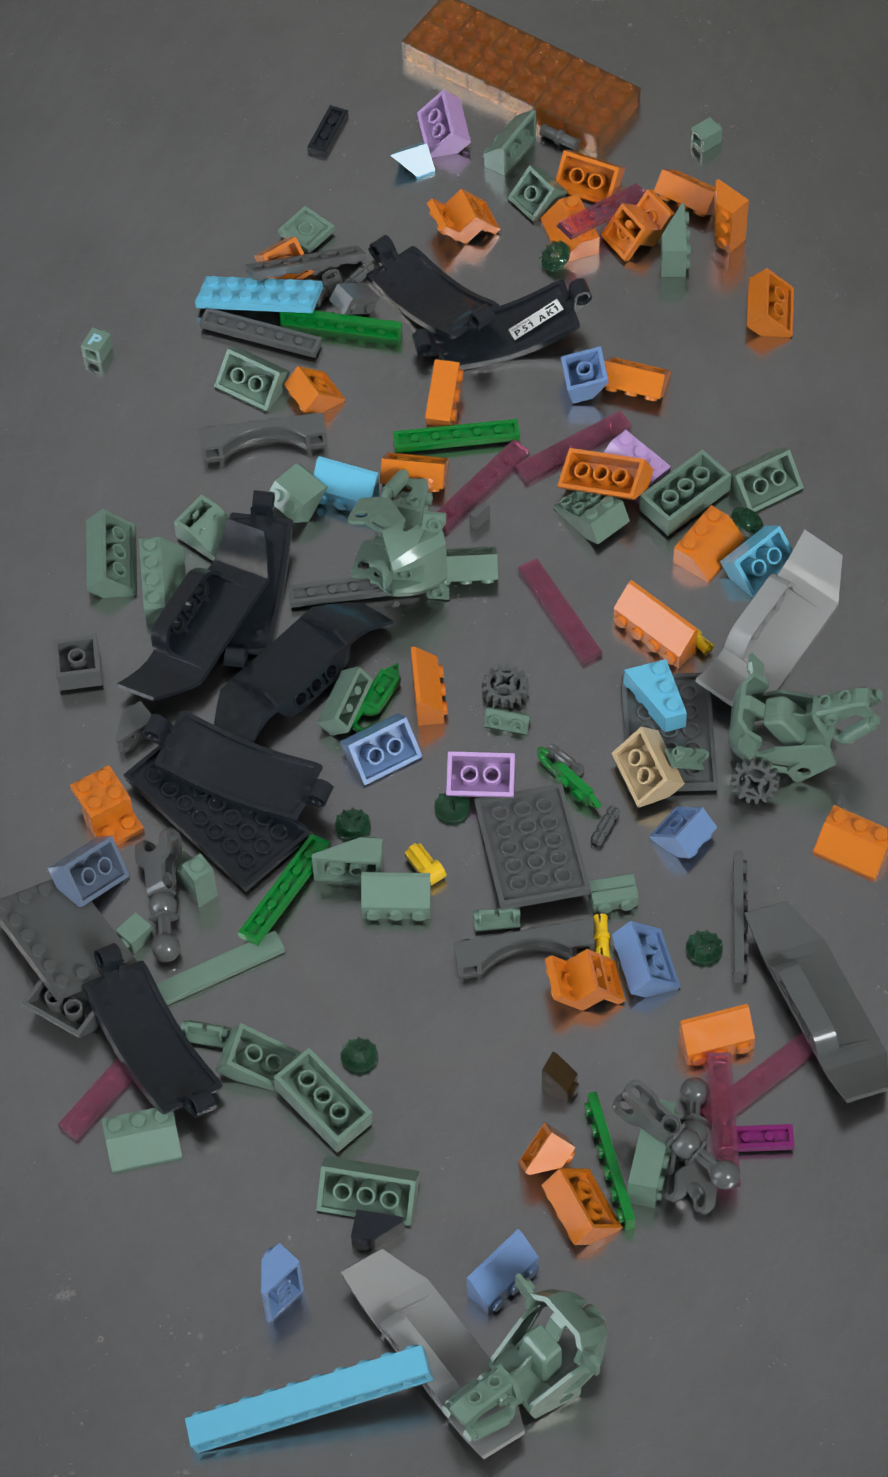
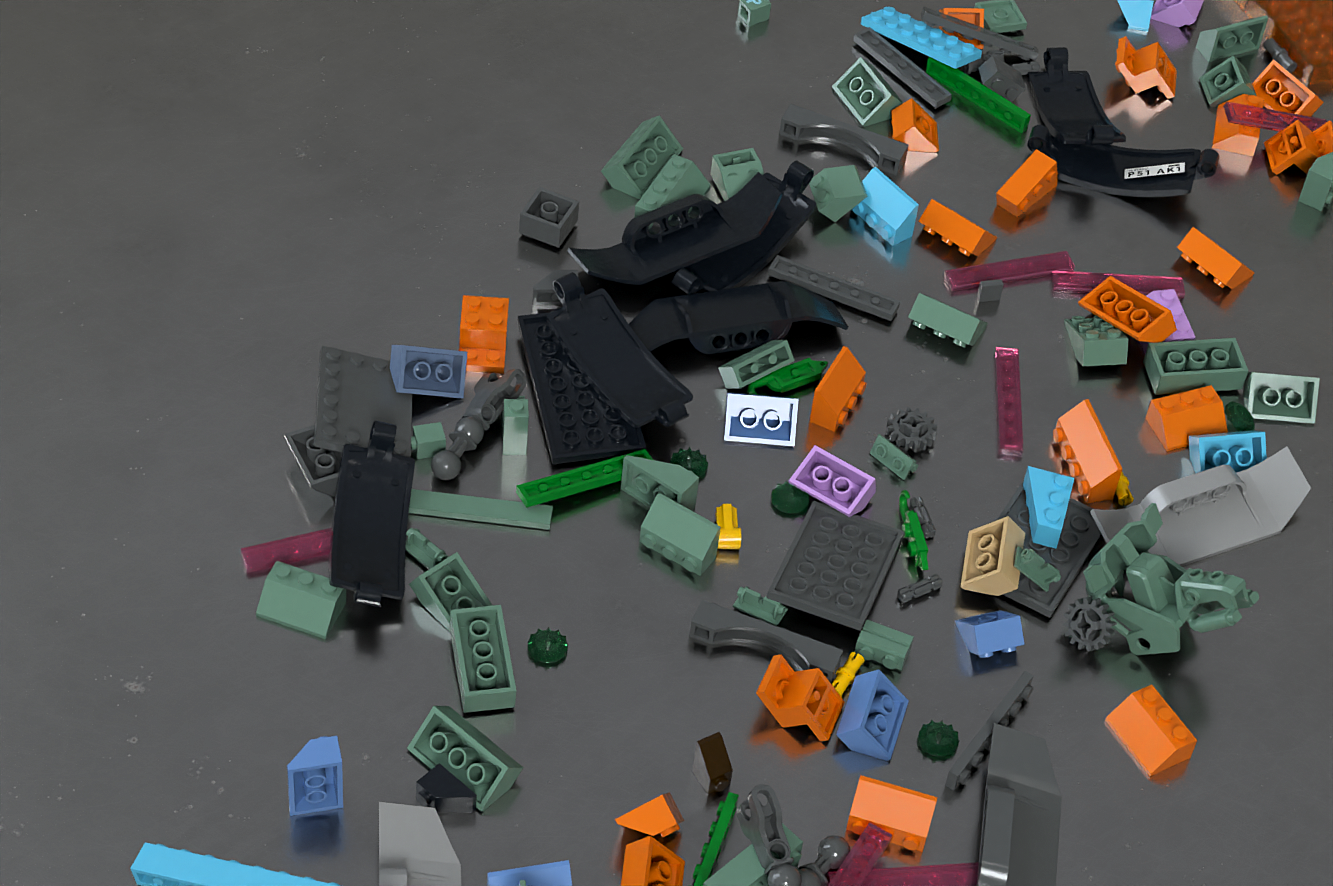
camera: 25 degrees right, 10 degrees down
sand green piece [348,469,450,600] -> none
green plate [393,419,520,453] -> none
clear green gear [539,240,570,271] -> none
medium blue slope [561,346,609,404] -> none

